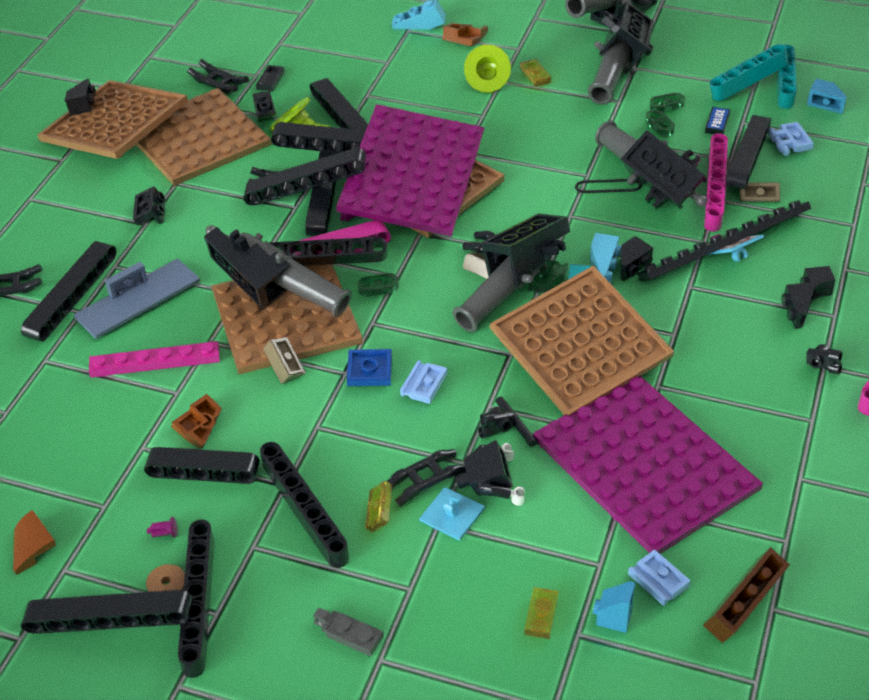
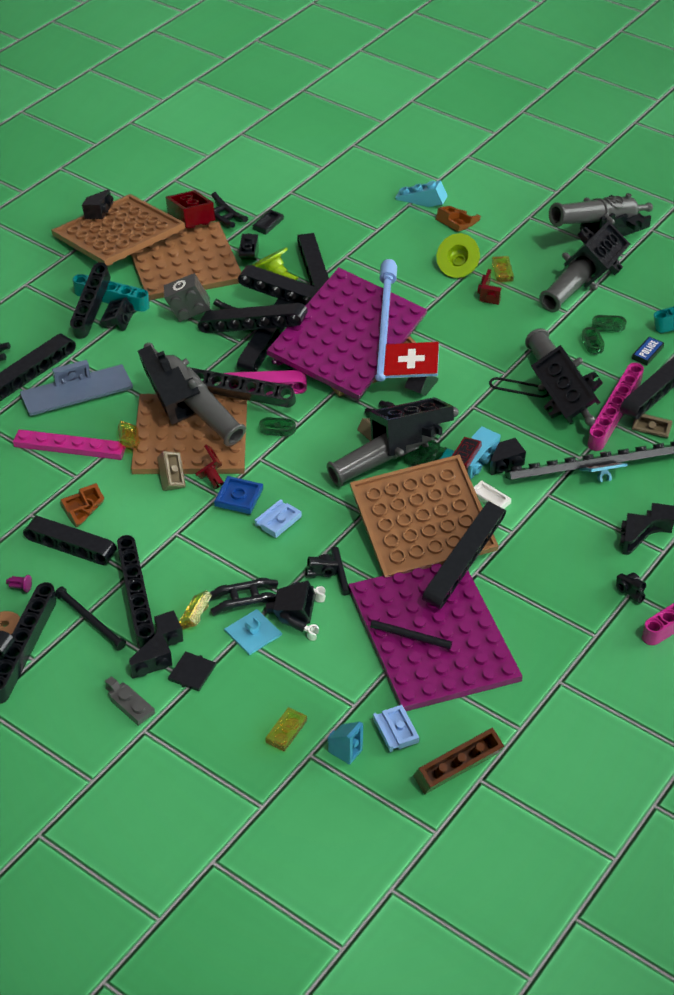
camera: 15 degrees right, 0 degrees up
none -> black bar [55,586,126,650]
none -> black beam [70,262,111,339]
none -> teal beam [73,274,150,312]
none -> clear yellow plate [118,420,140,448]
none -> black arch [129,610,183,679]
none -> dark grey brick [164,273,210,322]
none -> dark red brick [166,190,215,229]
none -> black piece [168,651,216,692]
none -> dark red bracket [195,444,224,489]
none -> black piece [370,620,452,649]
none -> flag [375,259,439,382]
none -> black slope [405,376,439,396]
none -> black beam [422,501,506,609]
none -> tile [452,437,482,470]
none -> white tile [474,481,511,509]
none -> dark red bracket [477,269,502,305]

